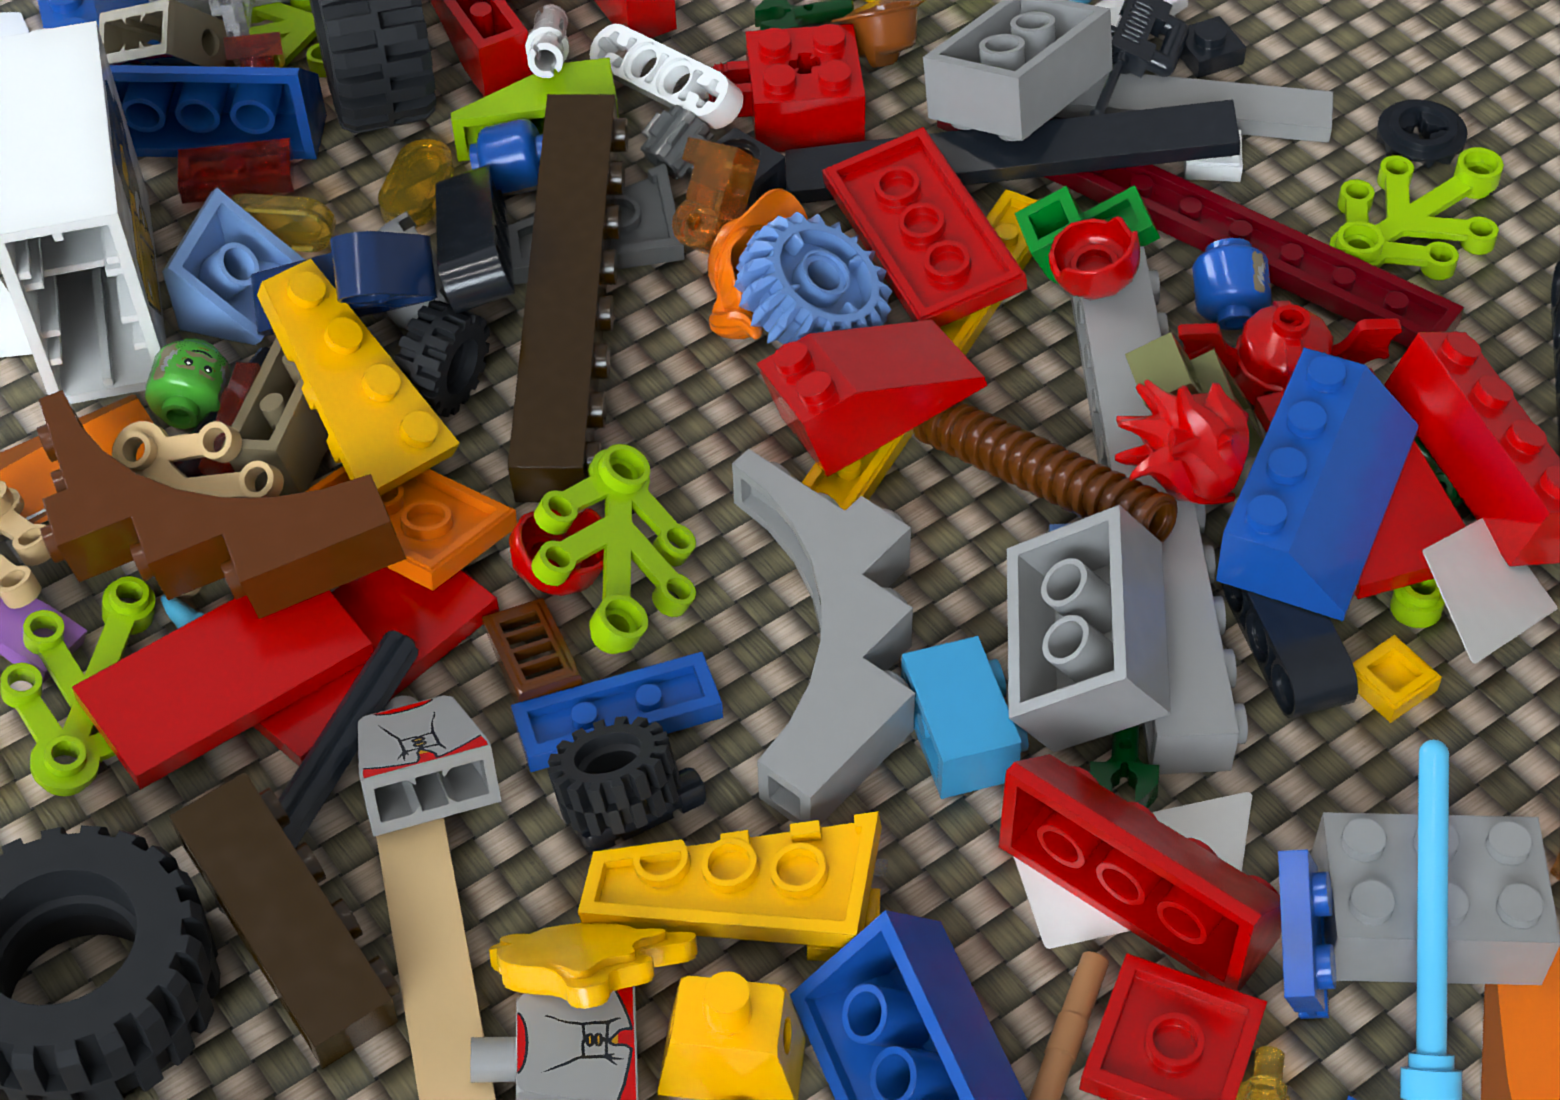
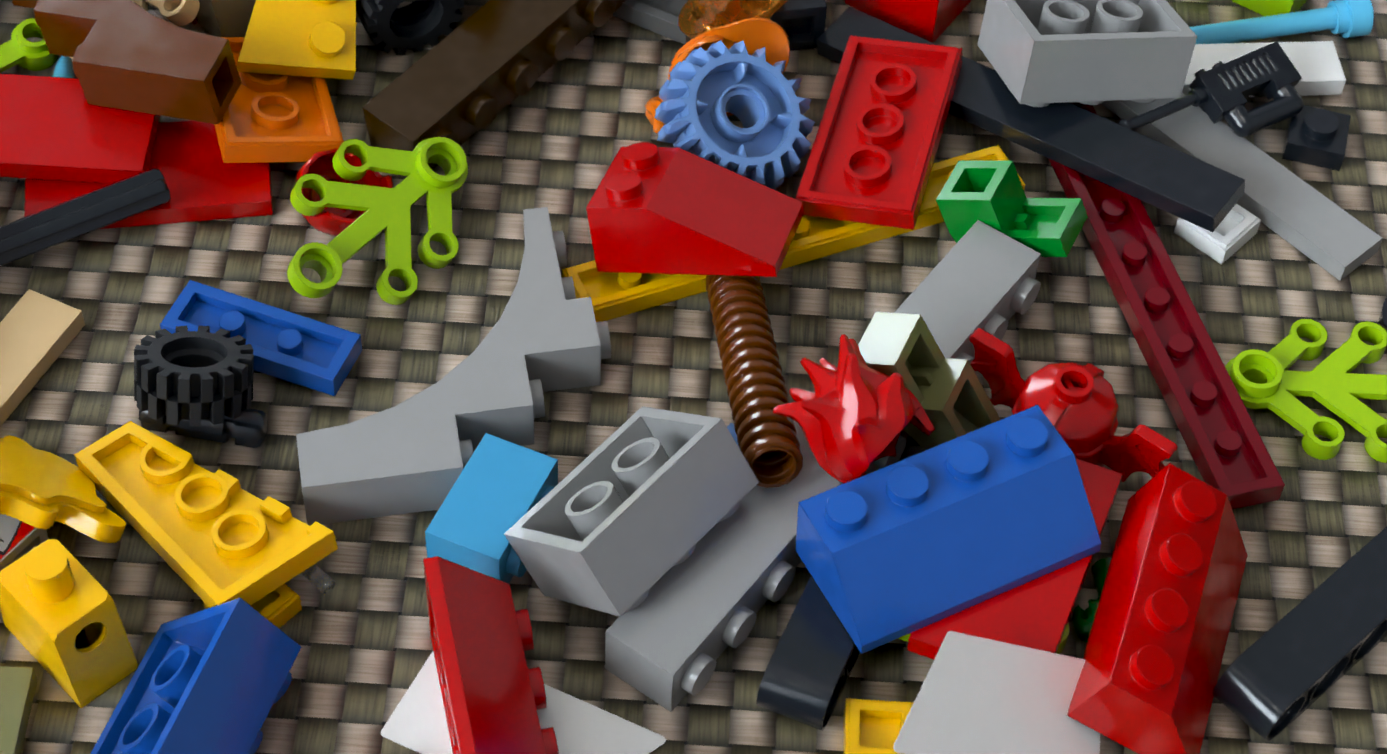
camera: 35 degrees right, 0 degrees up
light grey torso [358,695,502,837] -> none
reddish brown slope [482,598,583,704] -> none
red hair [1048,216,1140,301] -> none
dark green bar [1090,724,1159,808] -> none
blue head [1192,238,1272,330] -> none

